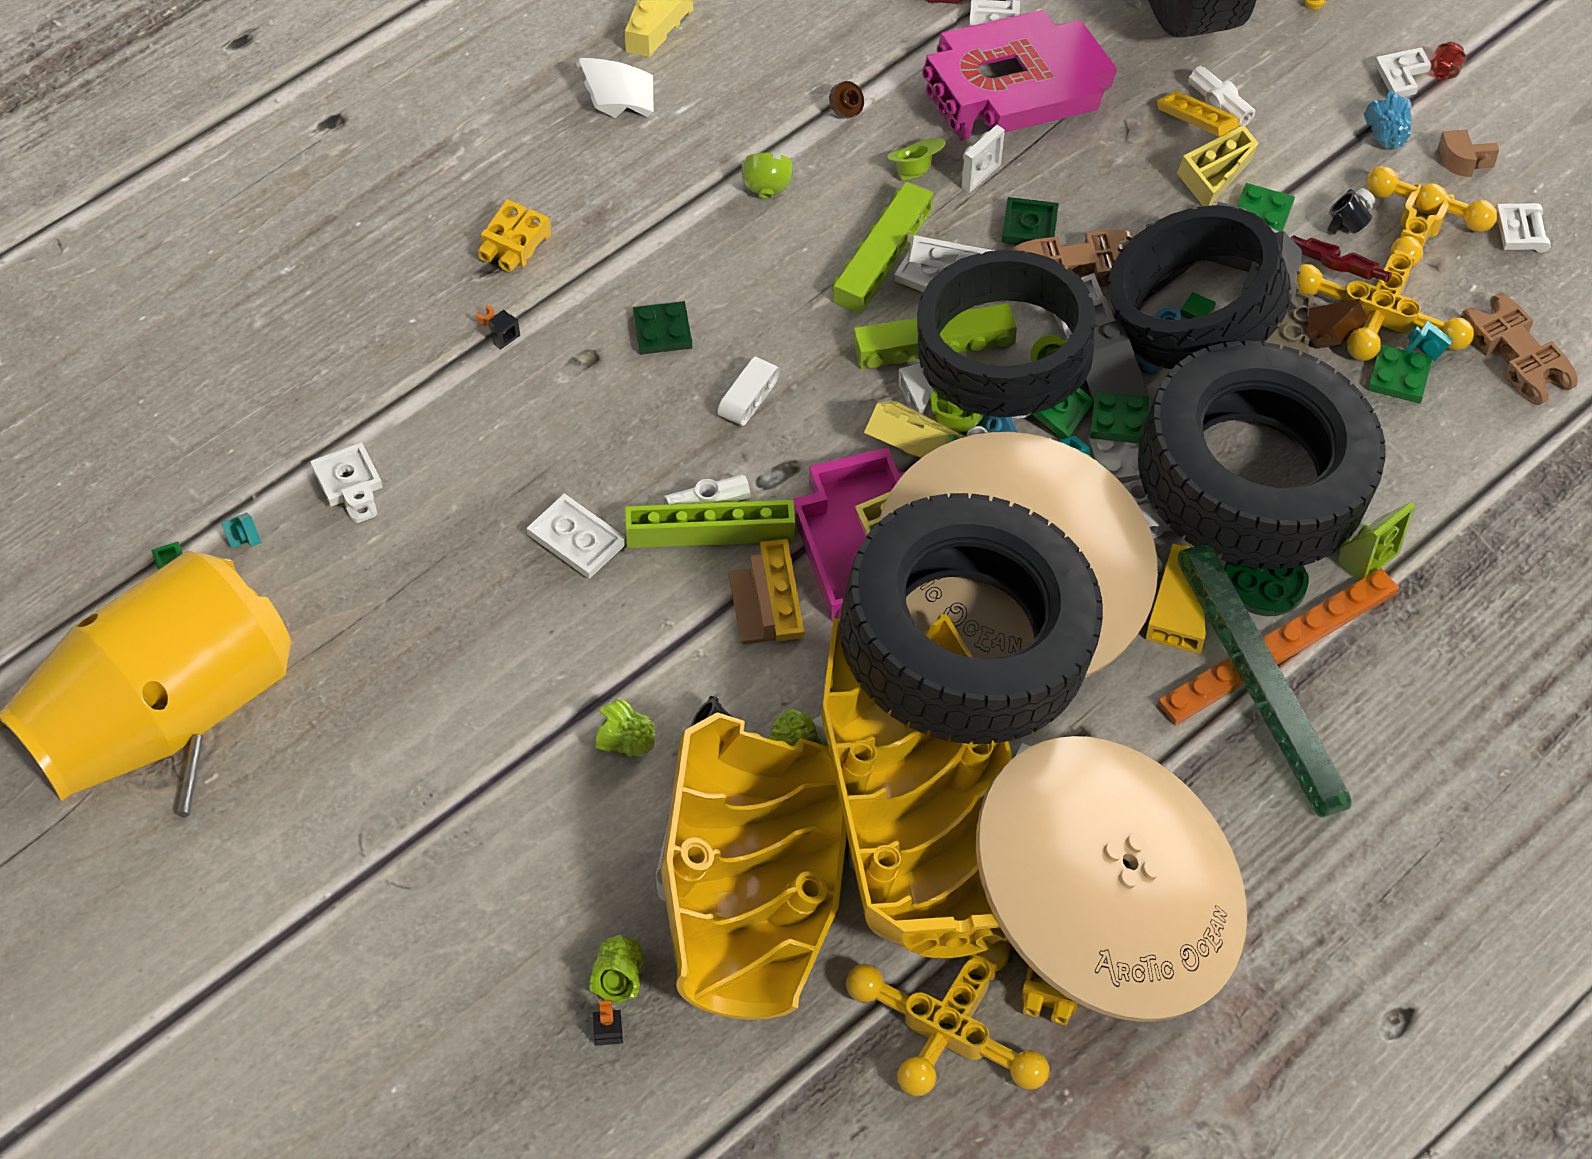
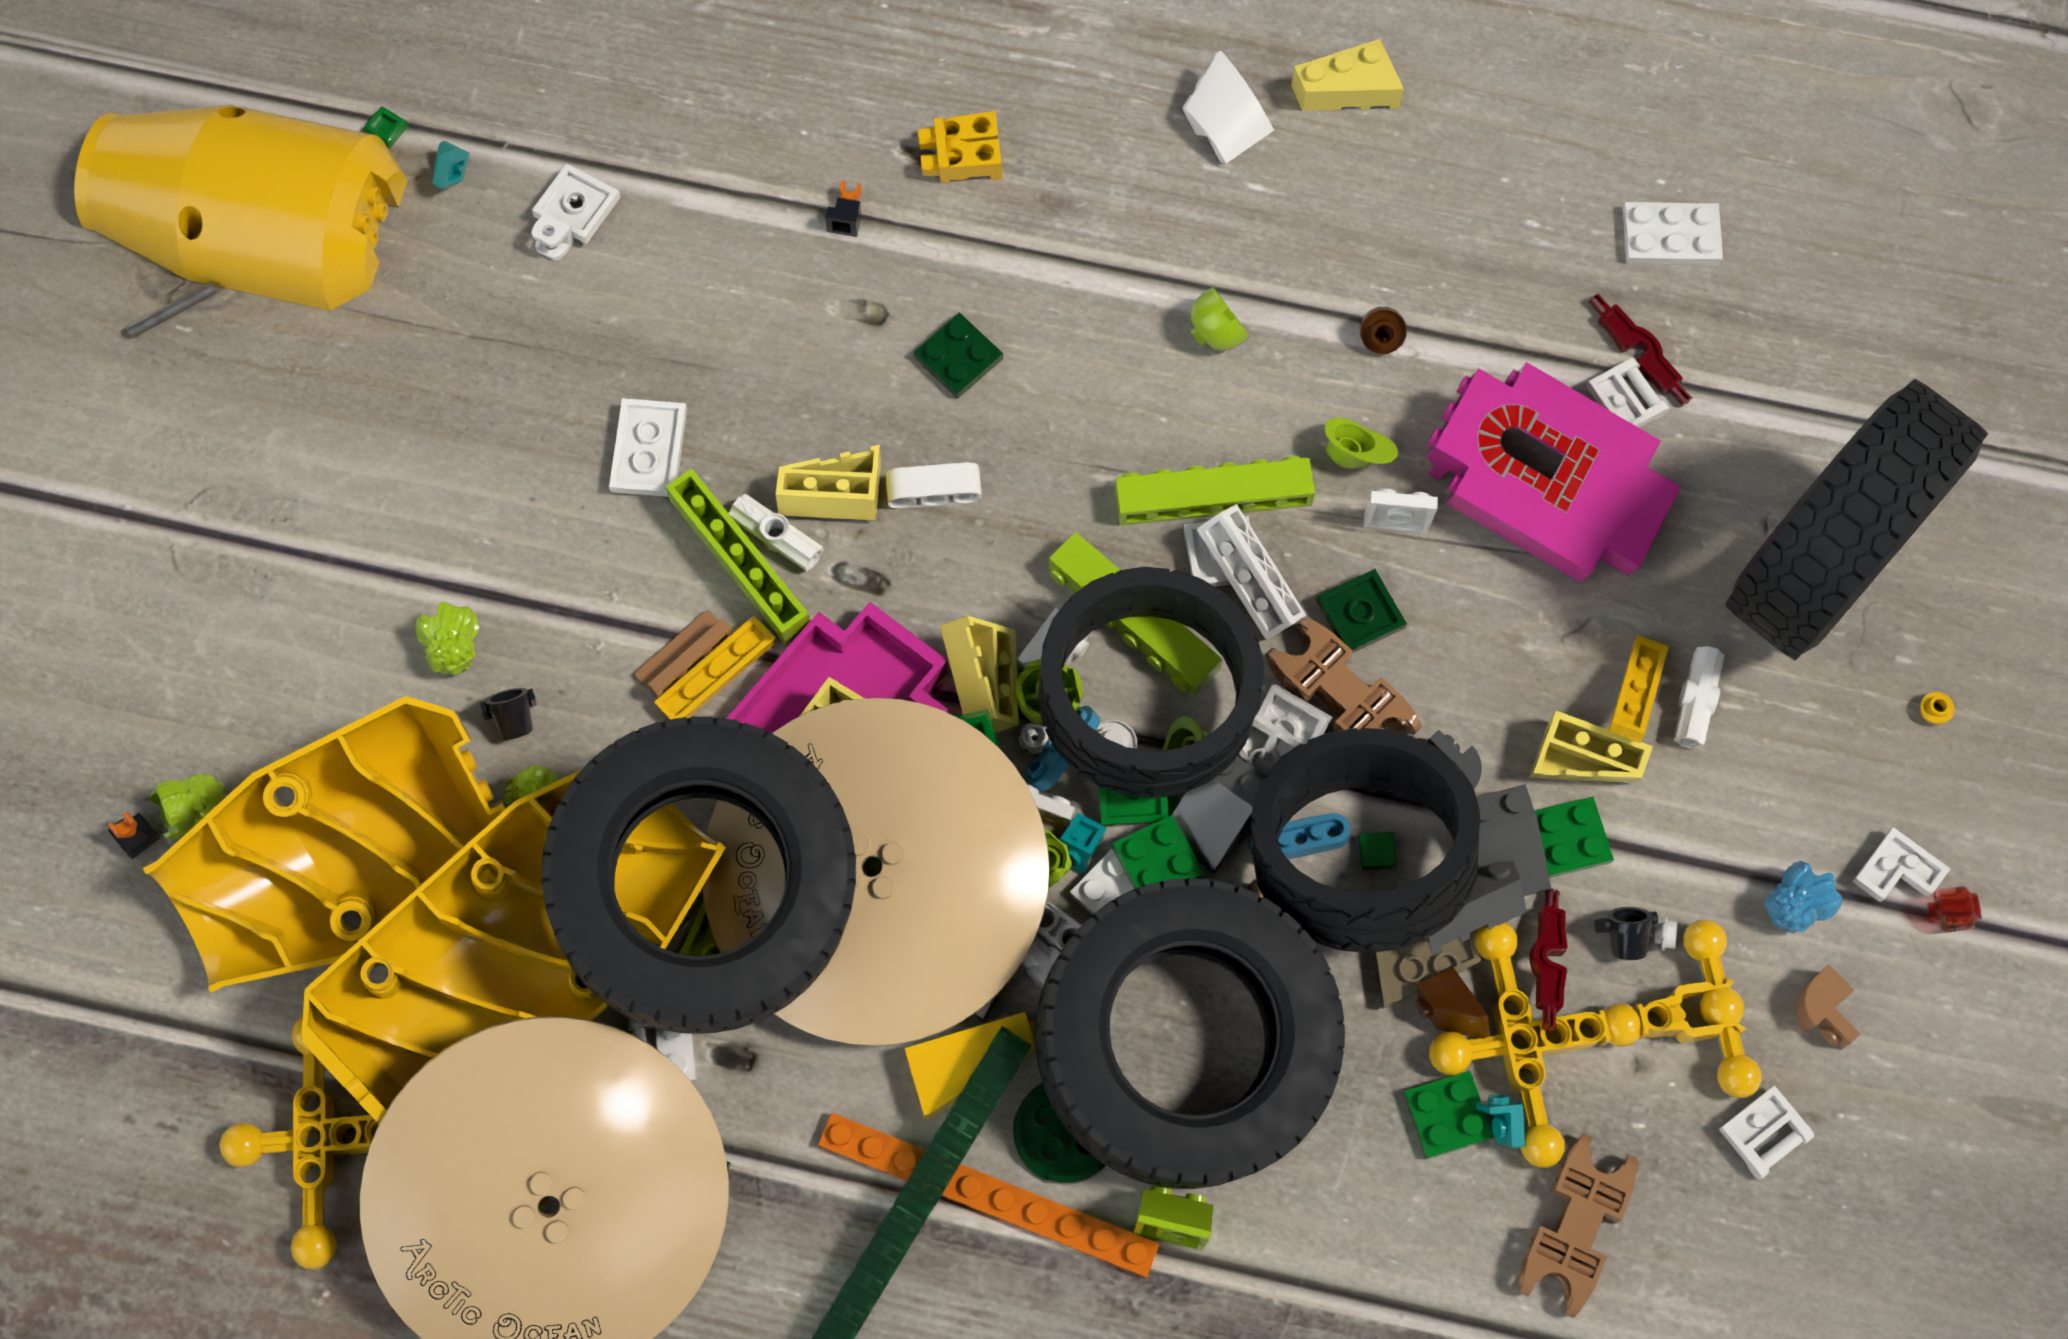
camera: 55 degrees right, 15 degrees up
none -> light yellow wedge [776,445,881,521]

